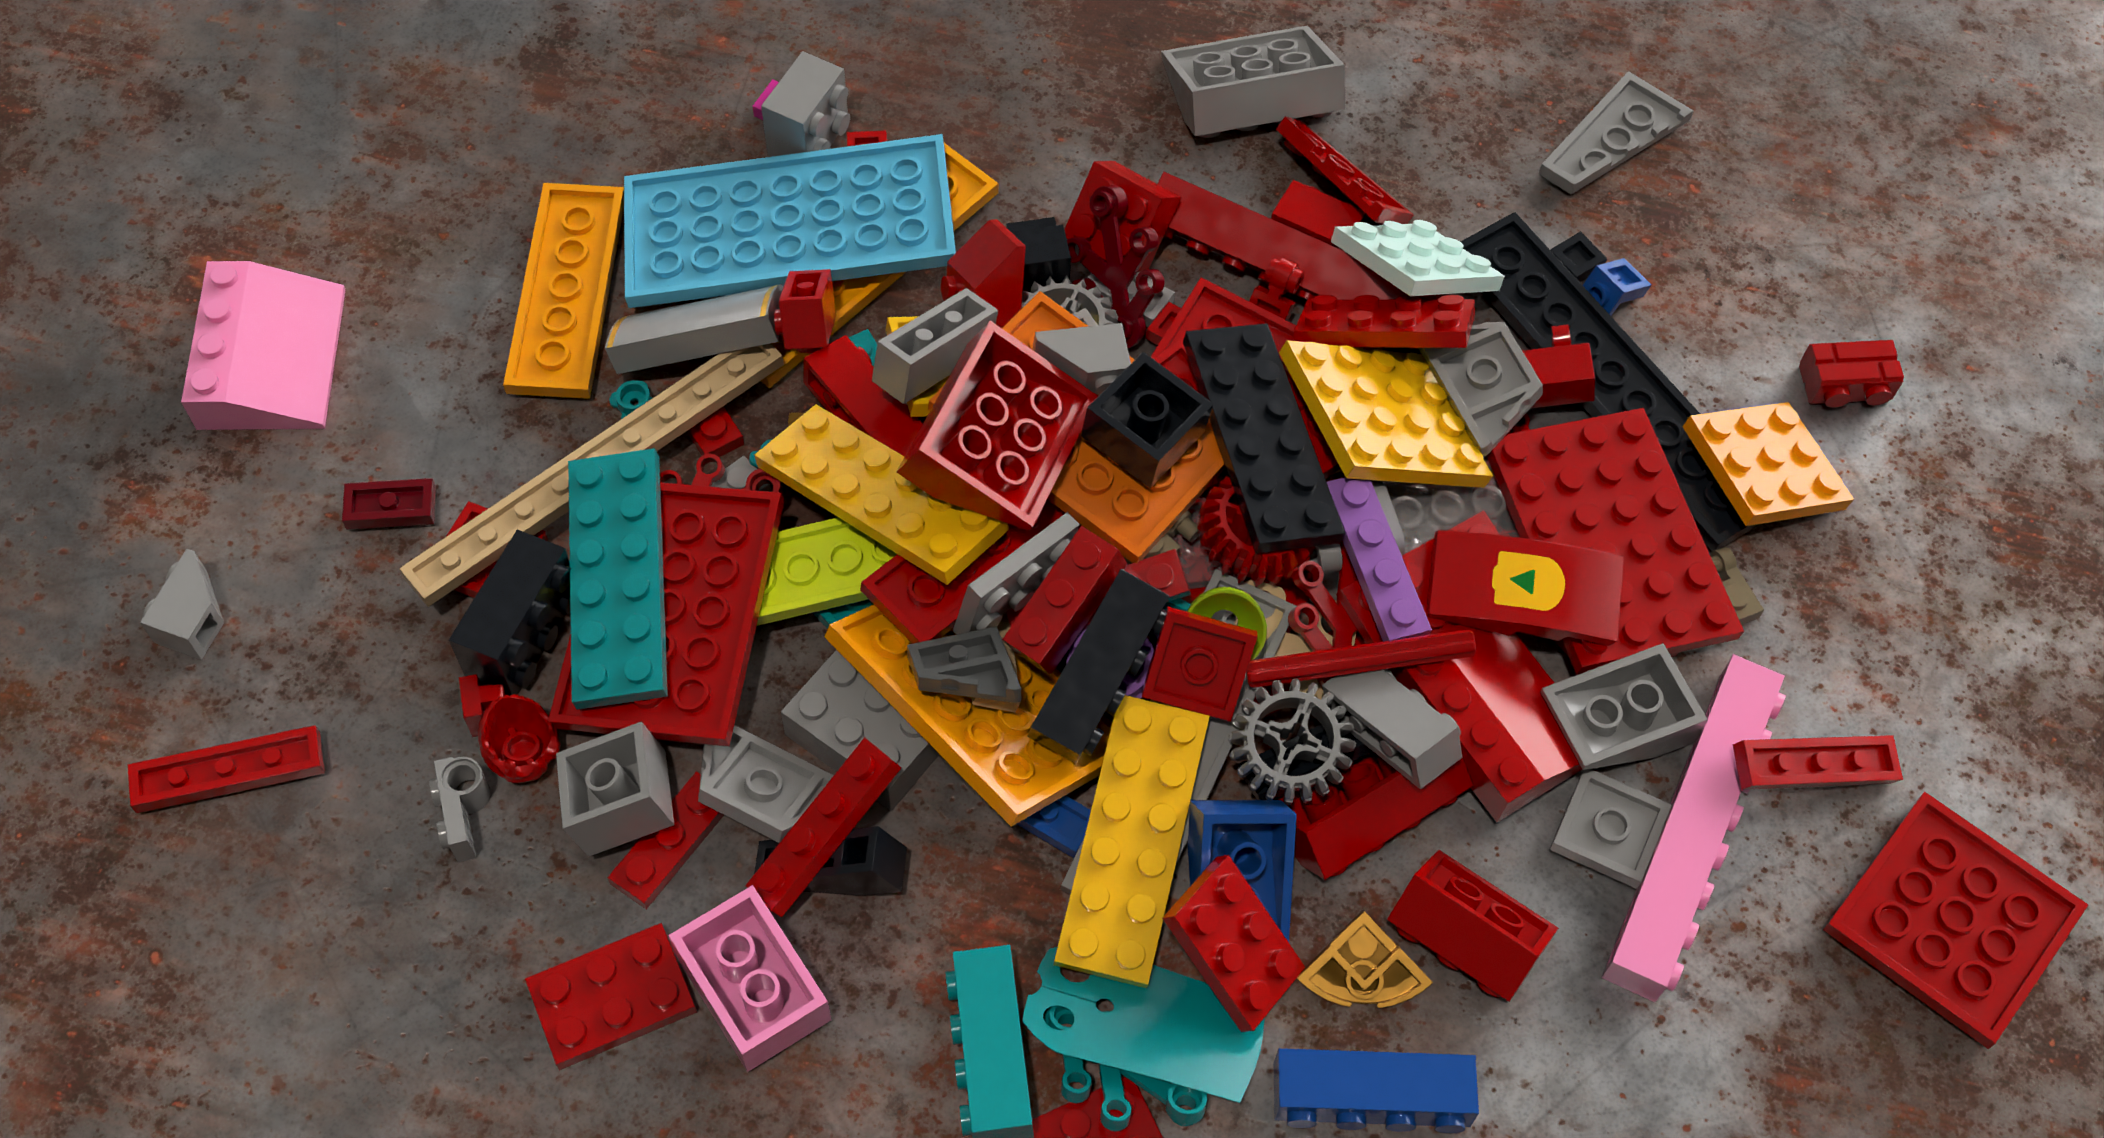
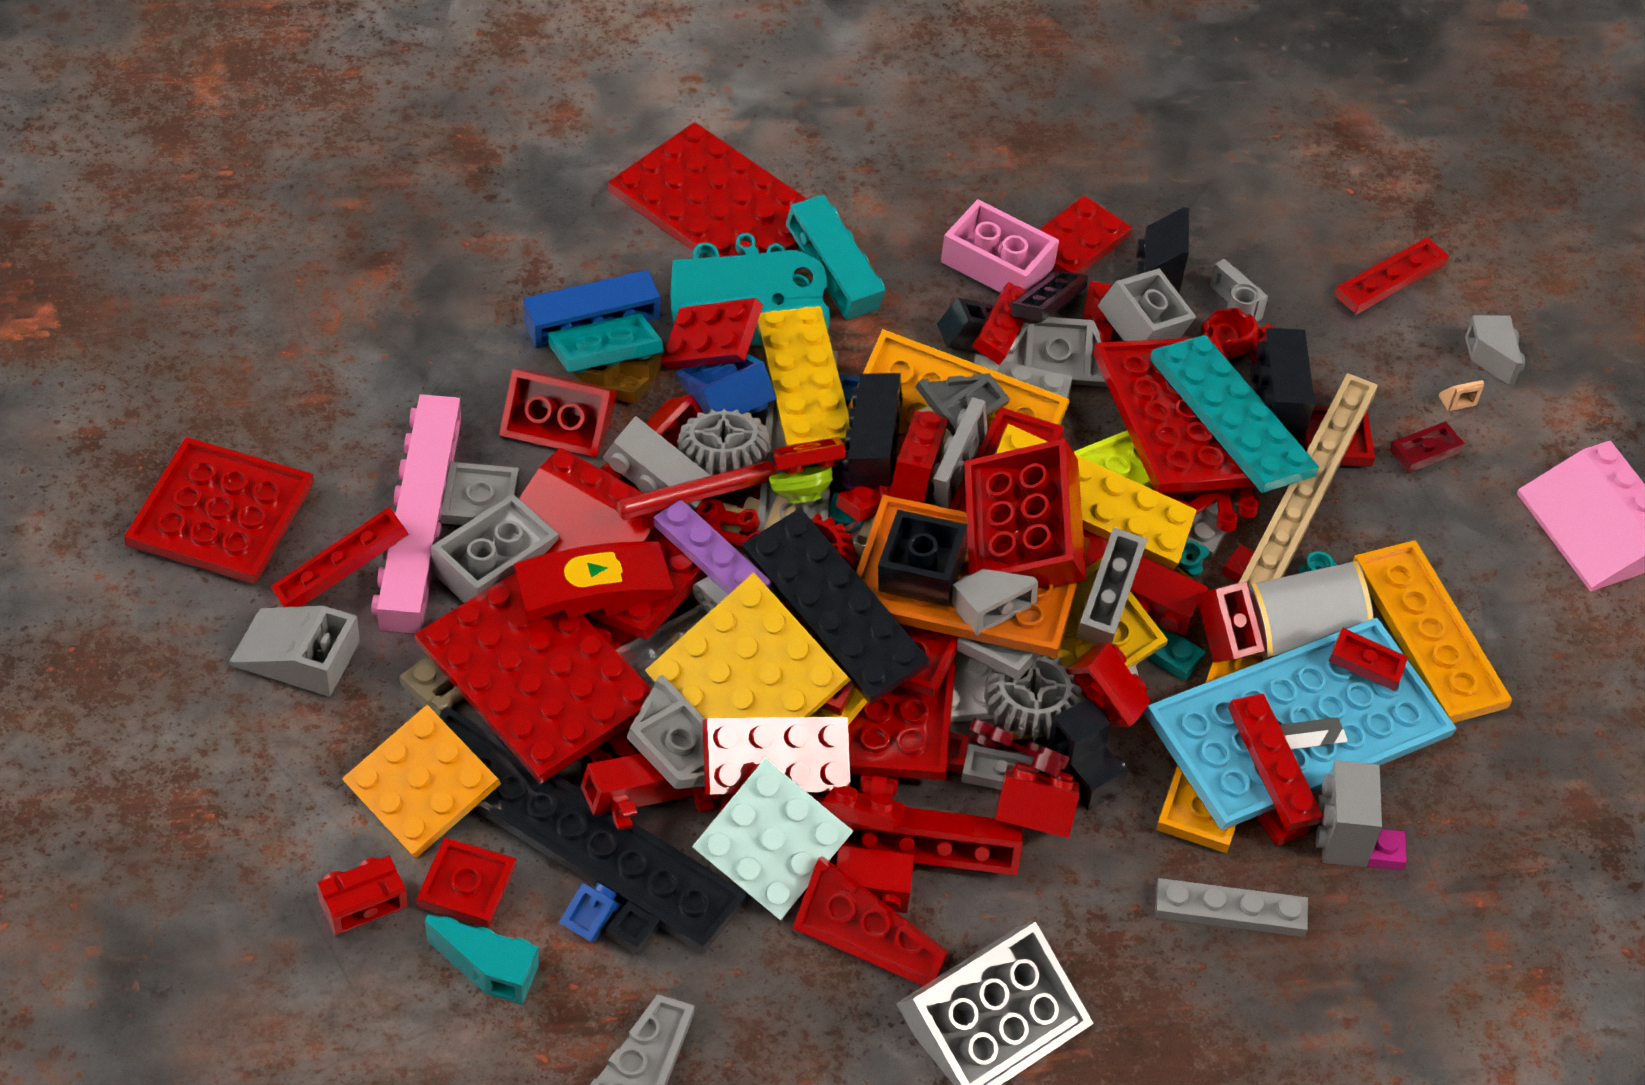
camera: 155 degrees right, 10 degrees down
none -> light grey slope [229,606,360,697]
none -> red plate [416,837,516,928]
none -> teal slope [425,914,539,1005]
none -> teal plate [547,314,663,373]
none -> red plate [822,786,905,833]
none -> black plate [1011,270,1088,324]
none -> black slope [1136,207,1189,293]
none -> light grey plate [1155,878,1308,937]
none -> red plate [1228,693,1324,831]
none -> sticker [1280,717,1348,749]
none -> red plate [1328,627,1408,691]
none -> light nougat slope [1439,380,1485,411]

